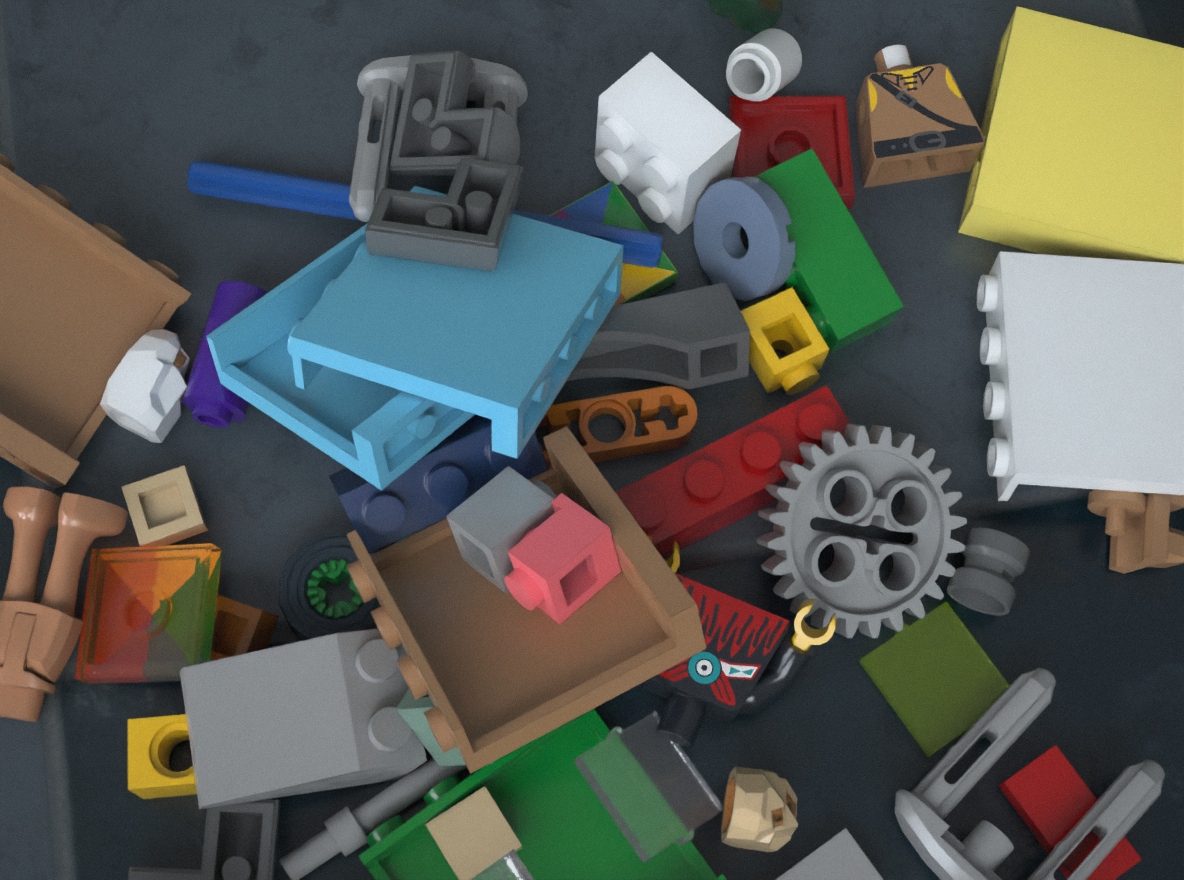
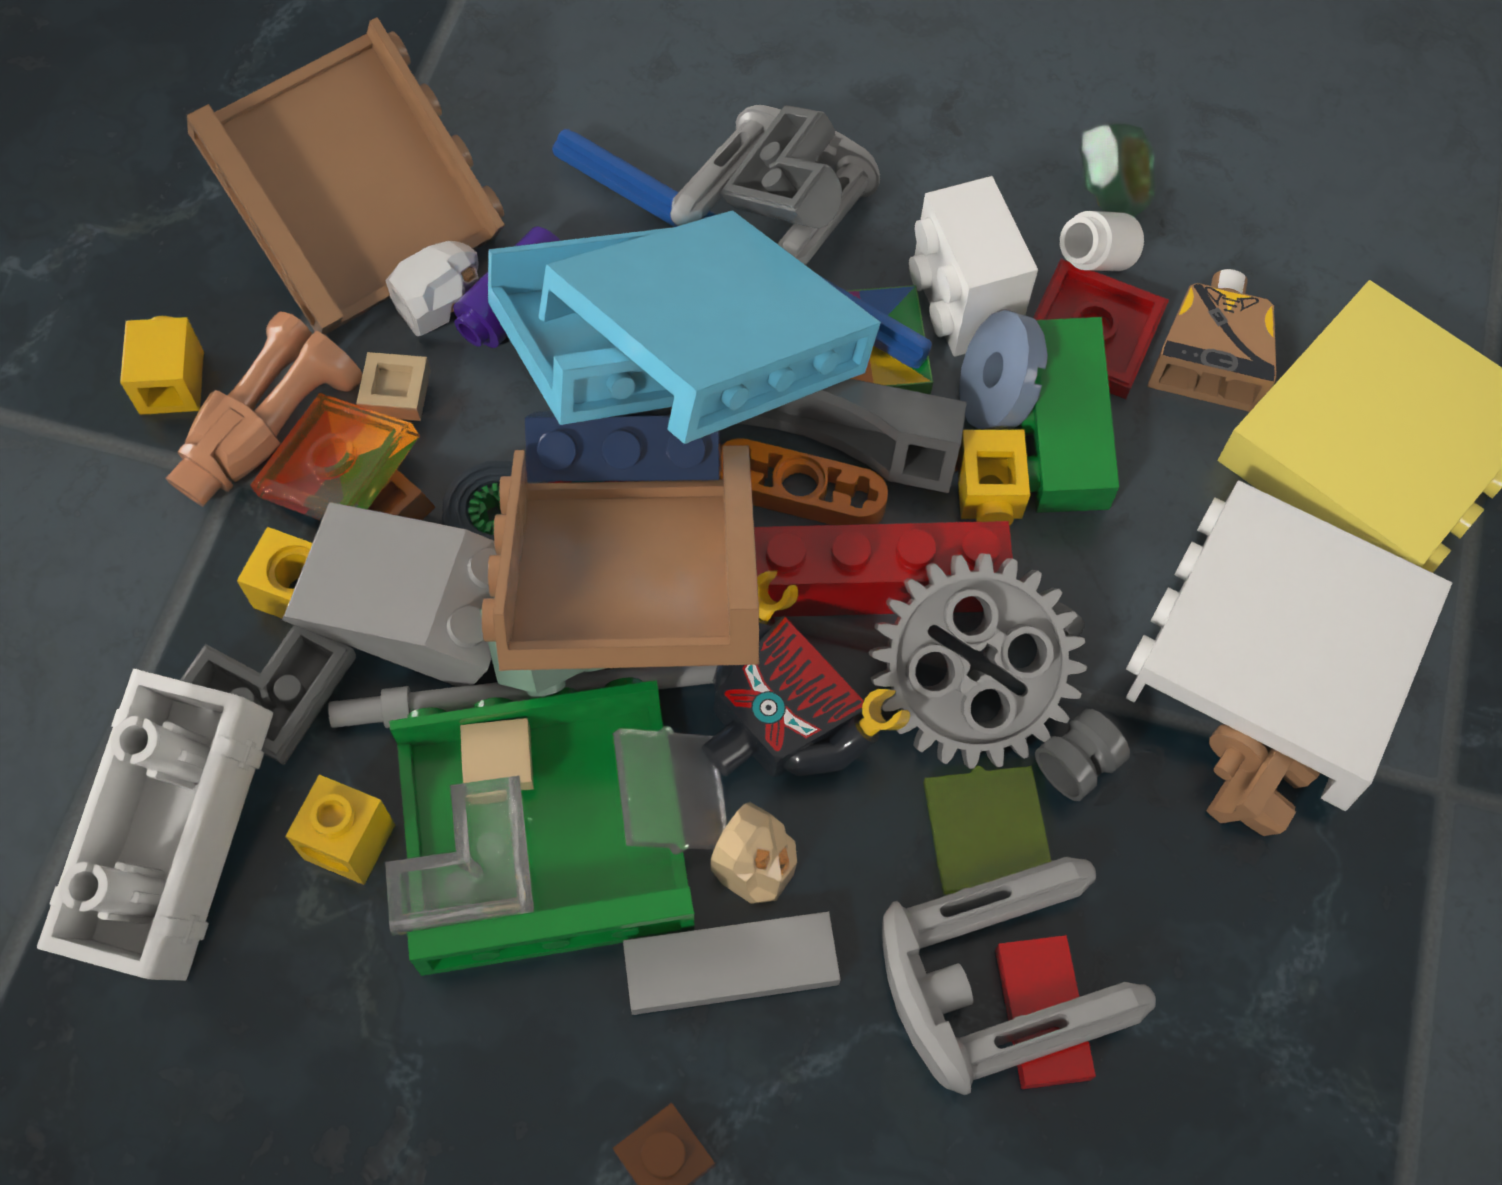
camera: 30 degrees right, 5 degrees down
dark grey brick [365,158,524,272] -> none
light grey brick [446,466,557,594] -> none
coral brick [504,493,621,624] -> none

